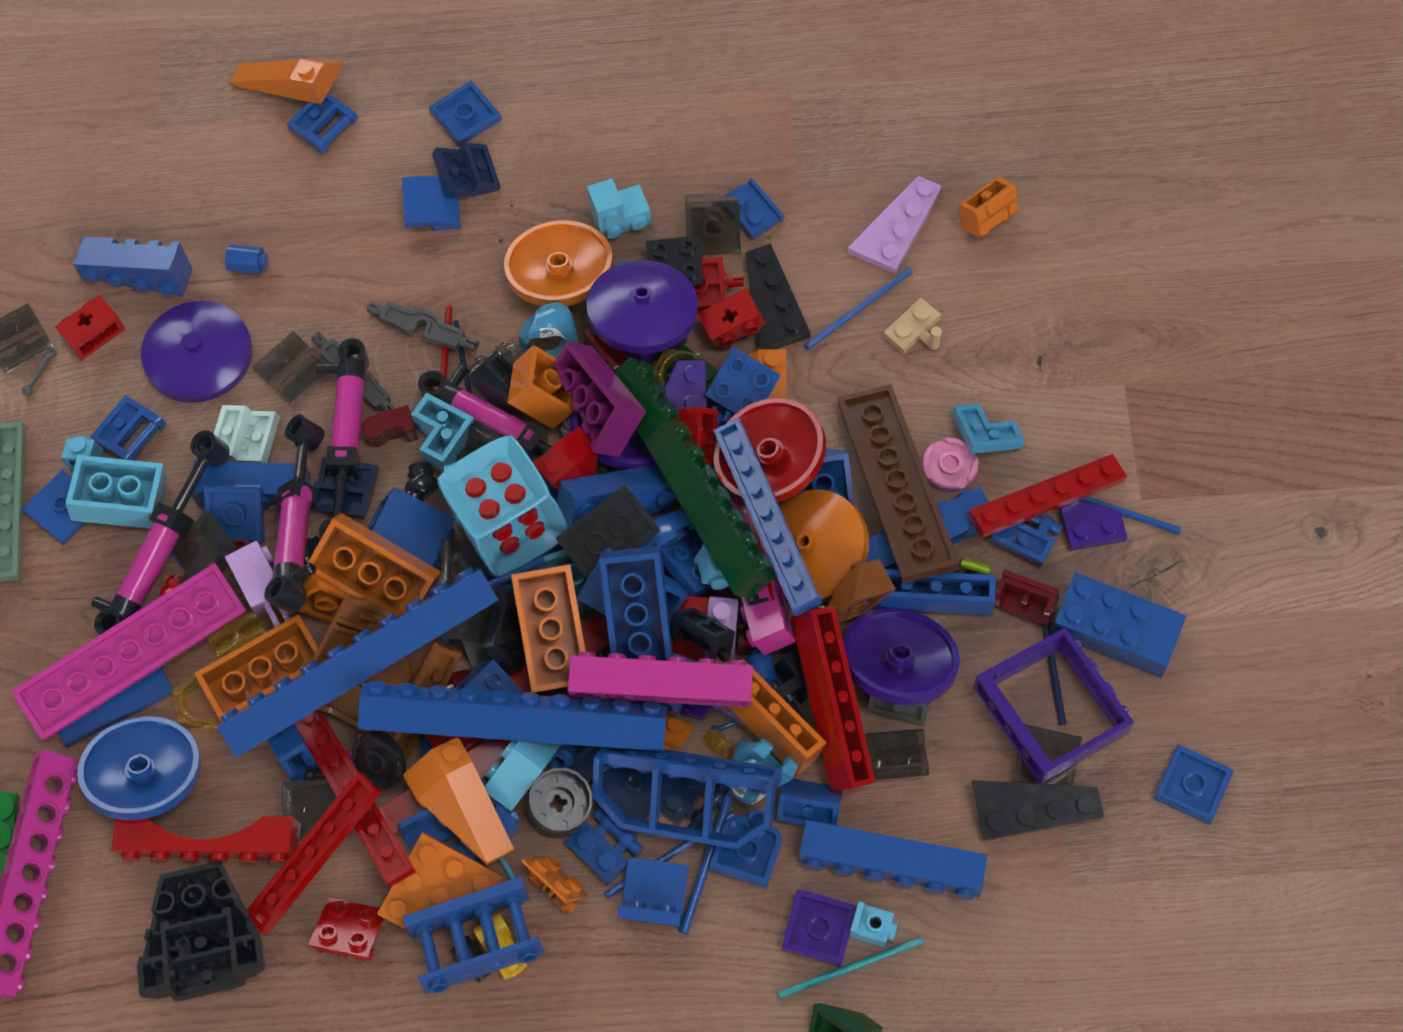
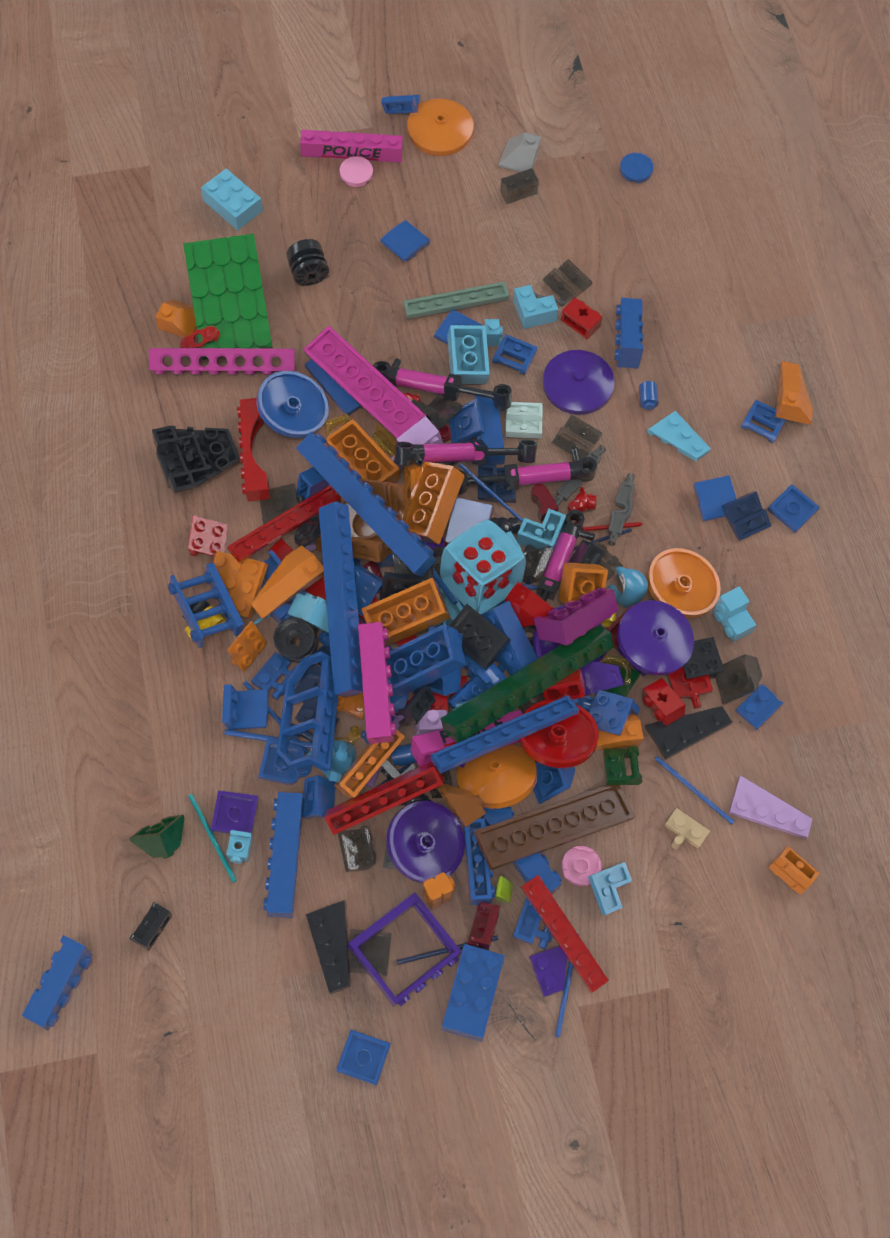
camera: 75 degrees right, 0 degrees up
red plate [247,771,382,934] -> none
none -> orange brick [423,872,456,910]
none -> blue piece [459,463,523,523]
none -> medium azure brick [513,285,558,329]
none -> red animal [568,487,597,513]
none -> dark green plate [603,746,643,785]
none -> medium azure wing [647,411,711,461]

